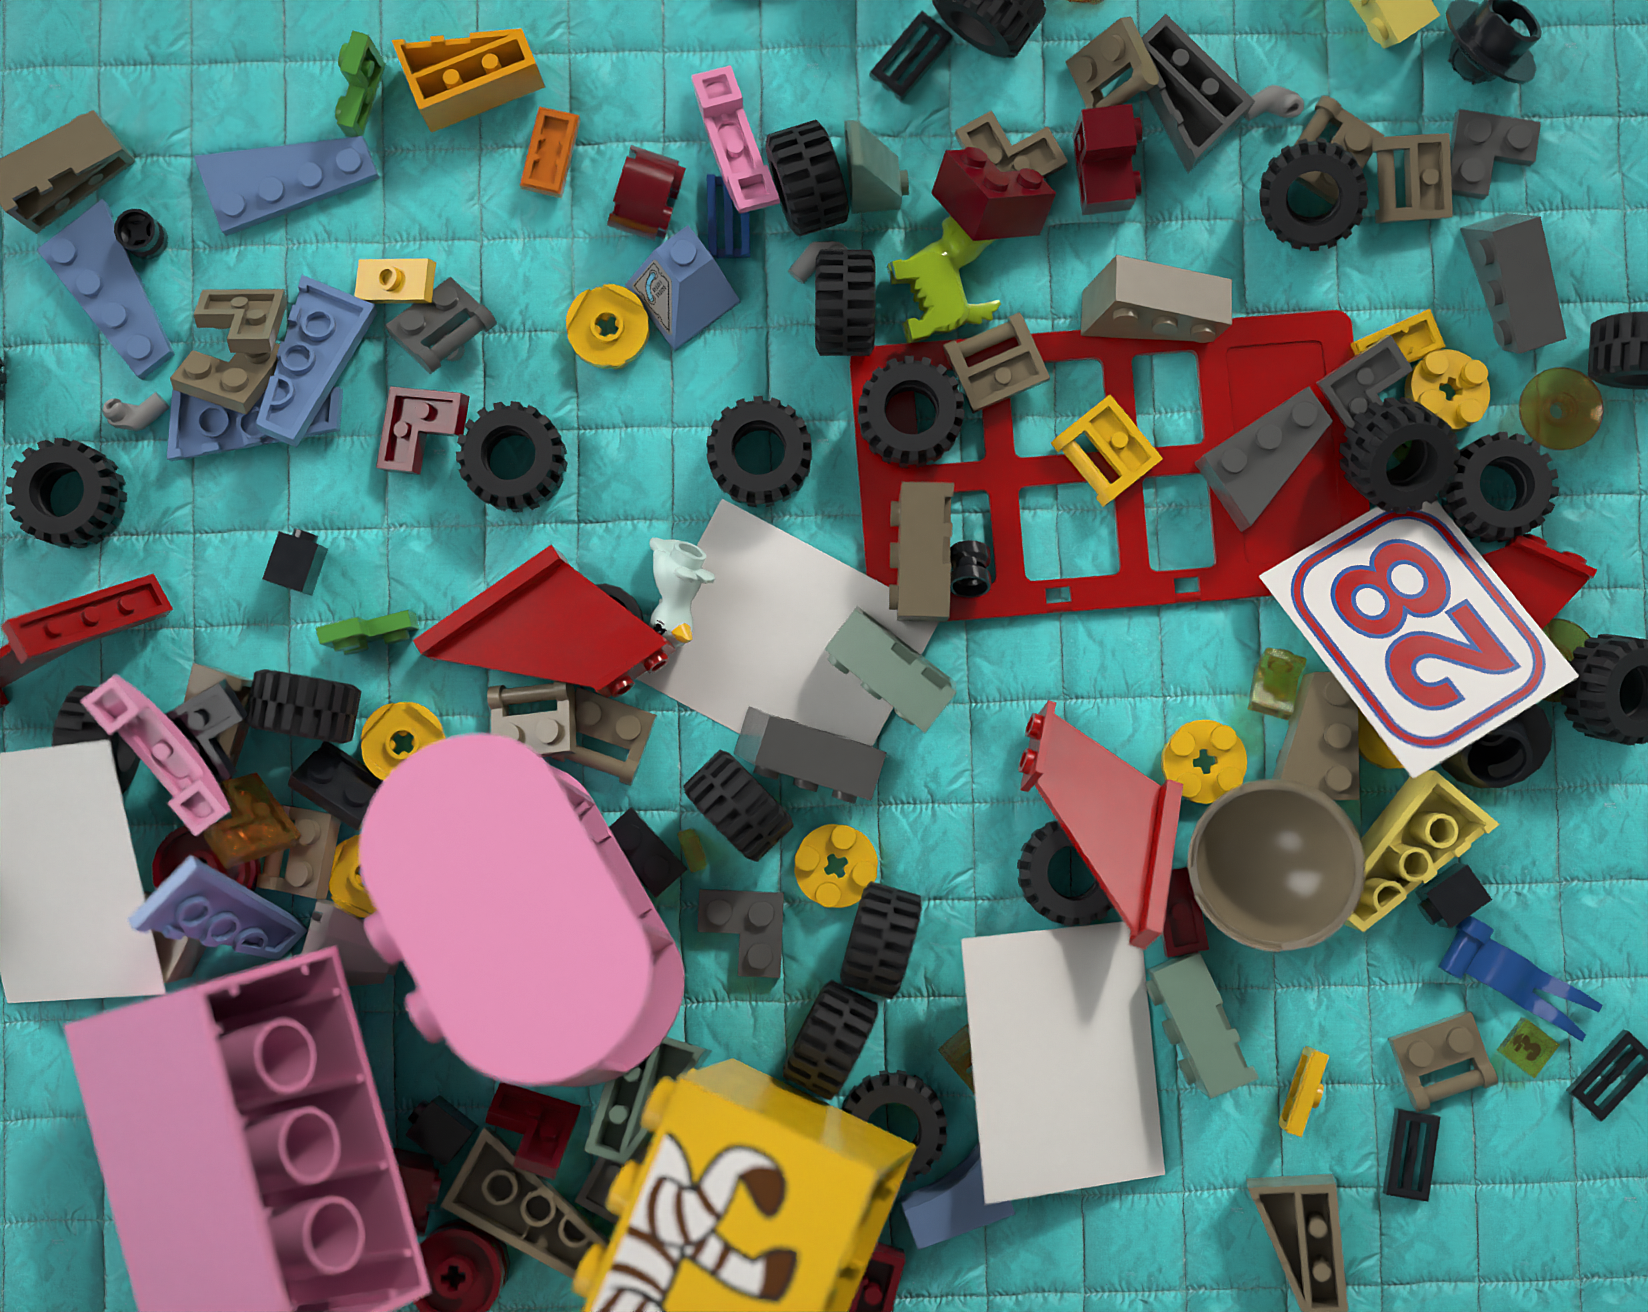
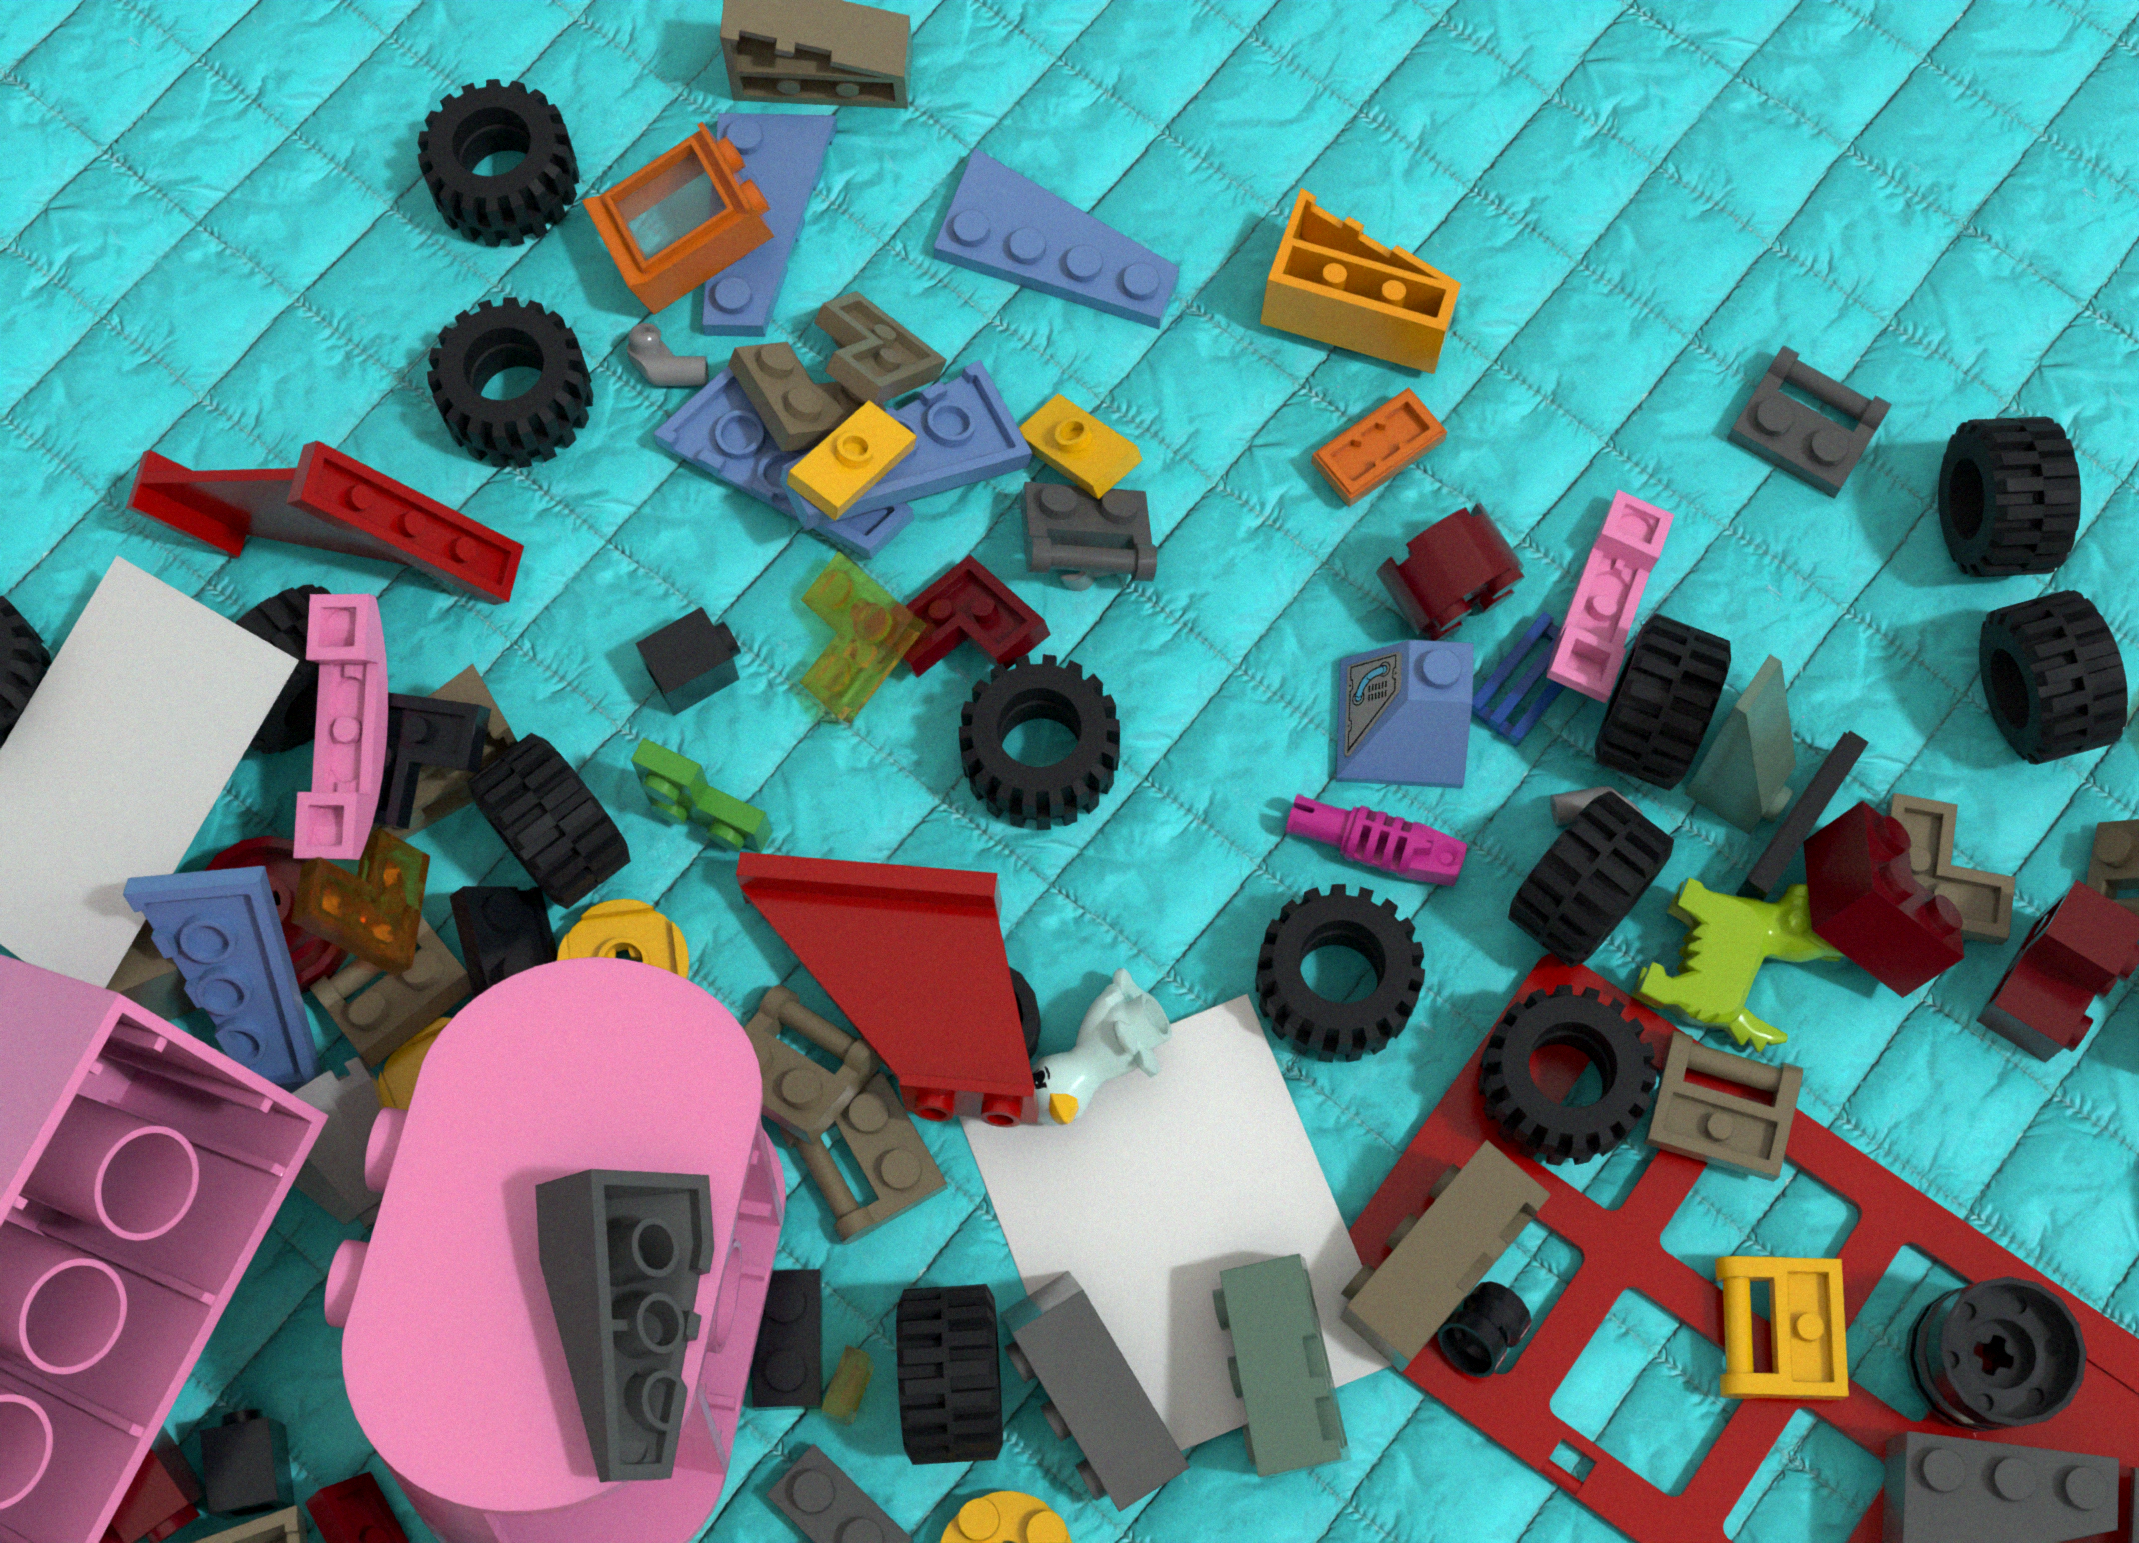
camera: 40 degrees right, 15 degrees down
black wheel [114,209,168,260] -> none
bright green plate [335,30,386,137] -> none
yellow plate [566,284,650,370] -> none
black tile [870,11,953,102] -> none
dark tan wedge [1081,255,1232,343] -> none
none -> dark grey wedge [535,1169,714,1483]
none -> orange window [582,122,774,315]
none -> yellow plate [786,400,917,521]
none -> clear yellow plate [799,551,927,724]
none -> dark pink hinge [1285,794,1467,886]
none -> black tile [1736,730,1869,901]
none -> black wheel [1904,1276,2087,1432]

